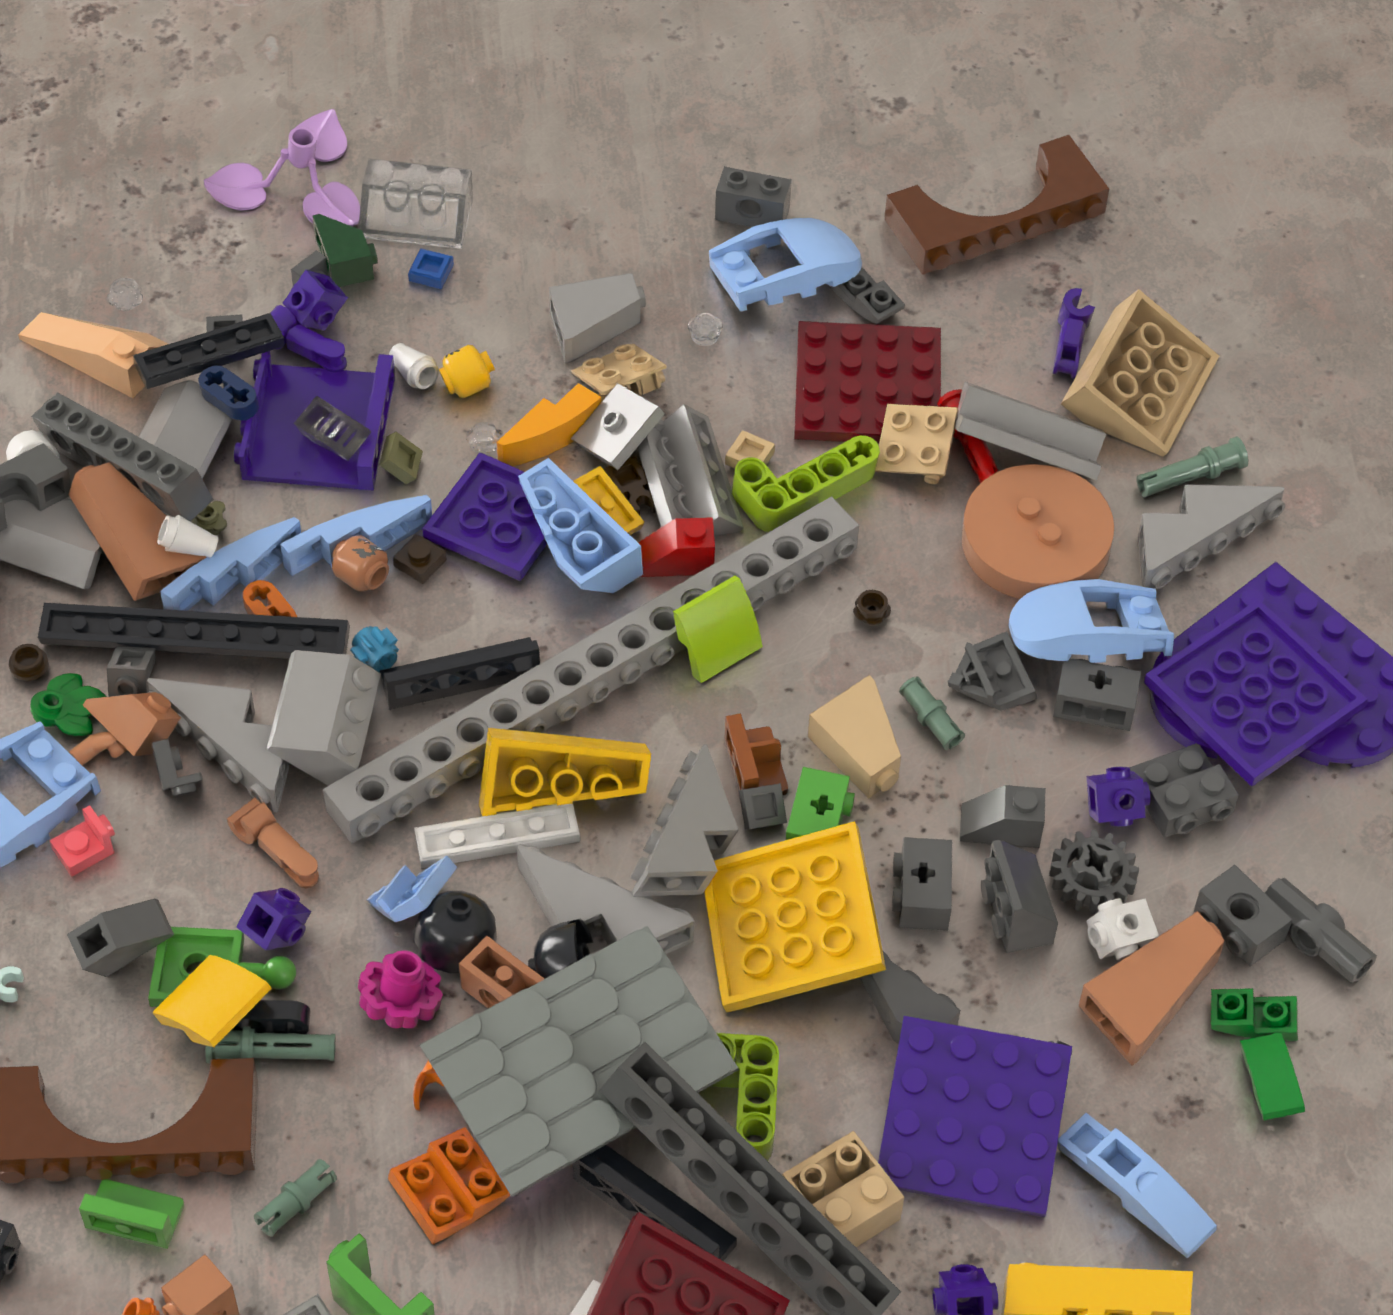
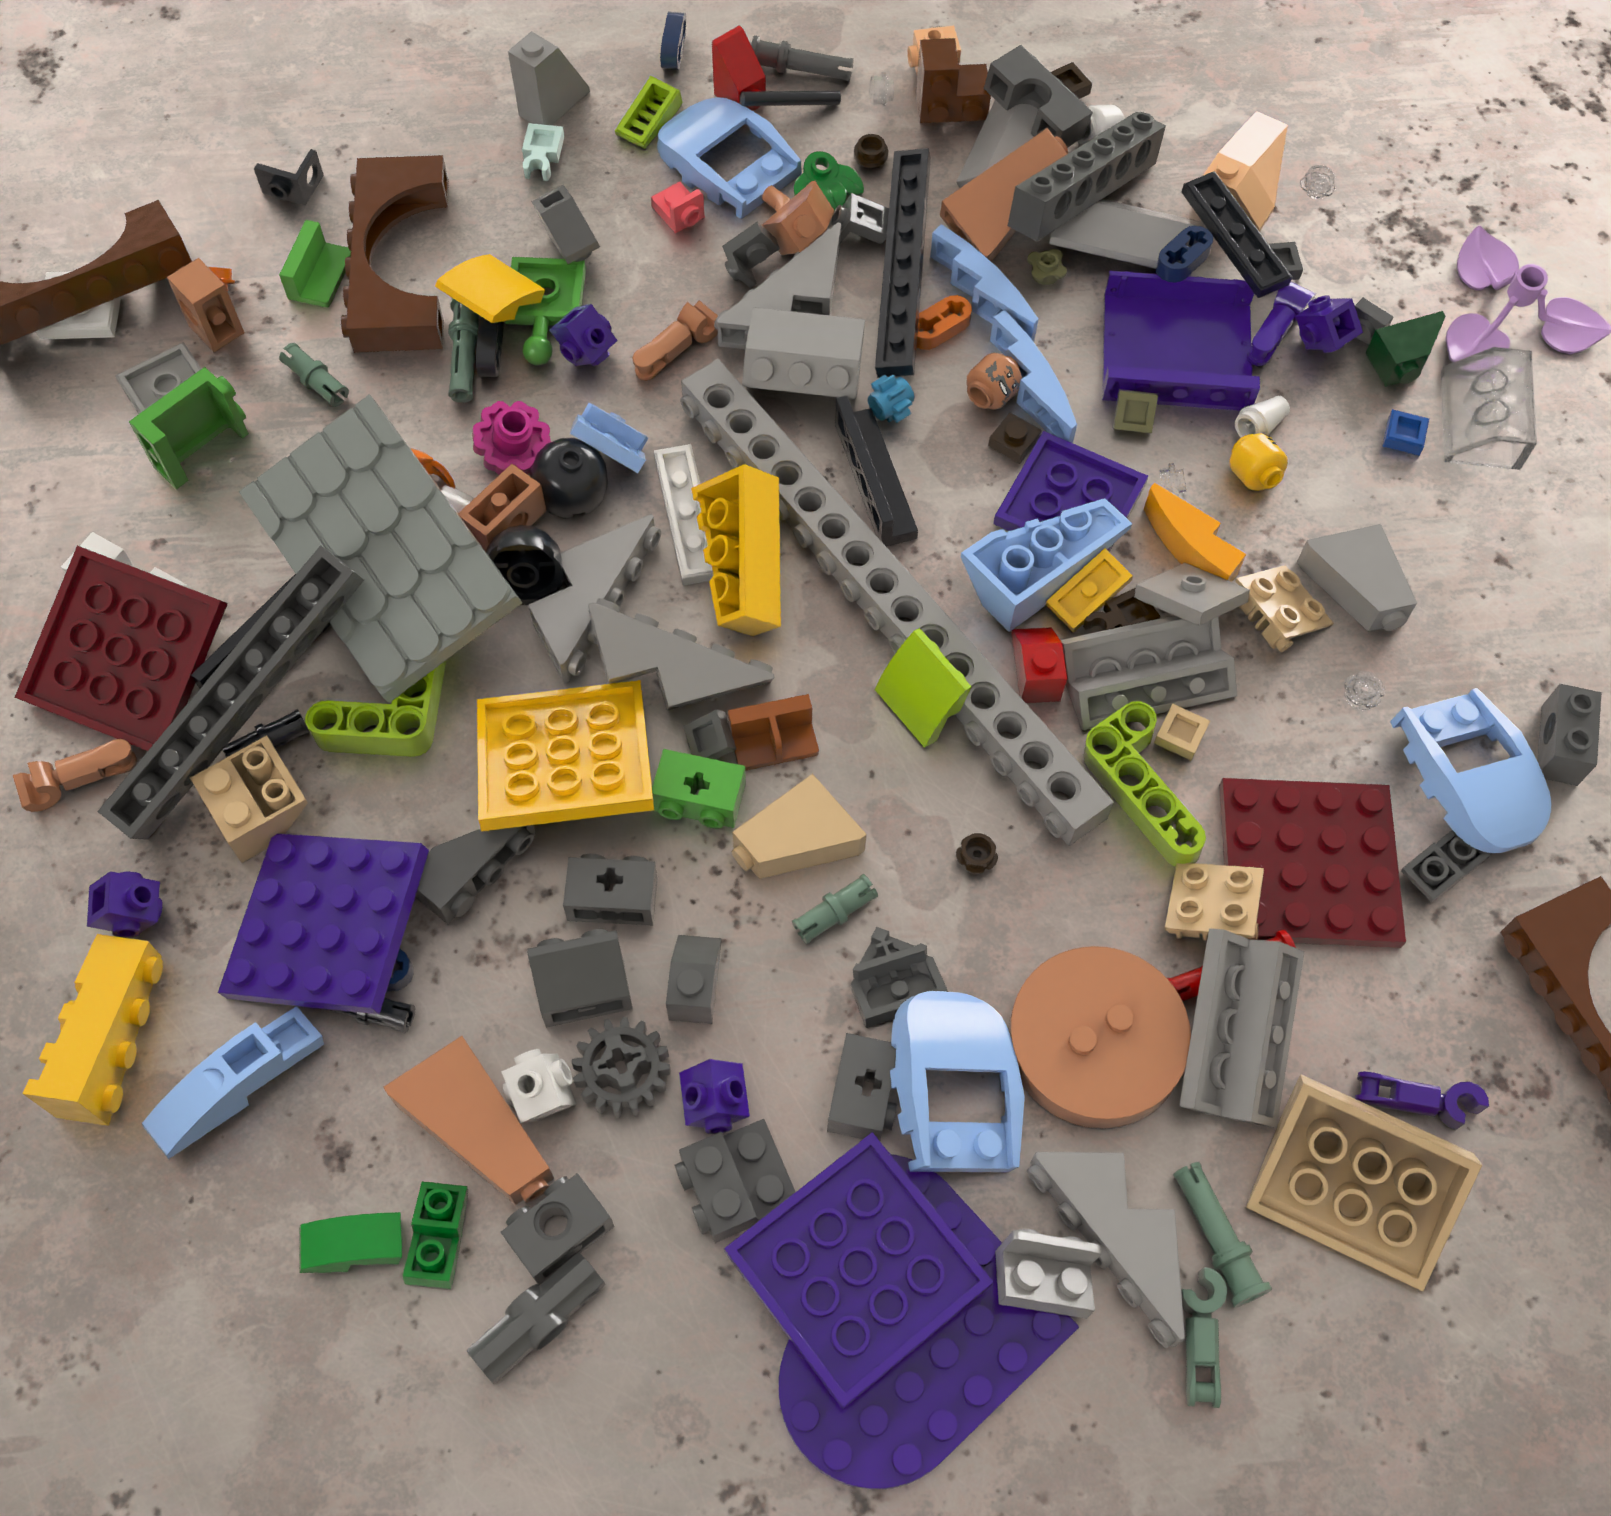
camera: 90 degrees right, 10 degrees up
white cone [157,515,218,558] -> none
clear smoke slope [294,396,371,461] -> none
none -> light grey bracket [995,1229,1101,1319]
none -> sand green piece [1181,1267,1227,1408]

